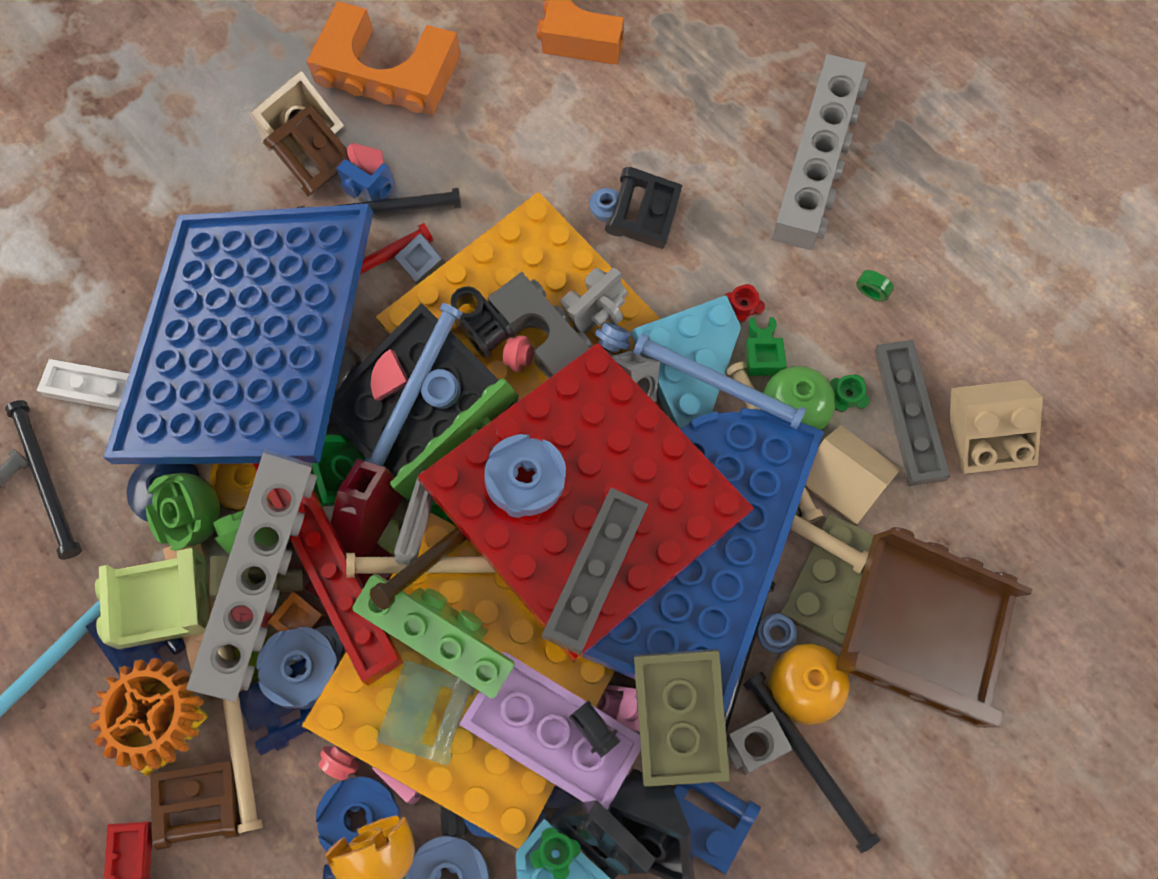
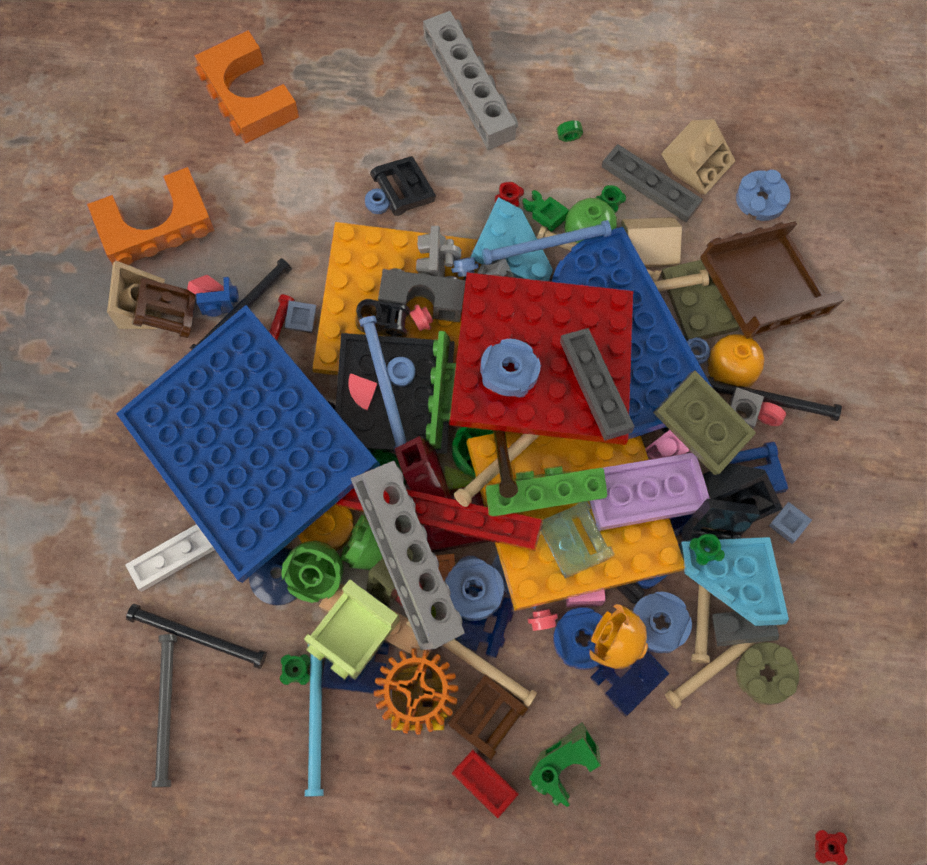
camera: 50 degrees left, 0 degrees up
light grey axle [394,470,434,565] -> none
black pin [568,700,621,758] -> none
none -> green plate [280,654,310,685]
none -> medium blue plate [736,170,790,221]
none -> coral tile [758,402,786,426]

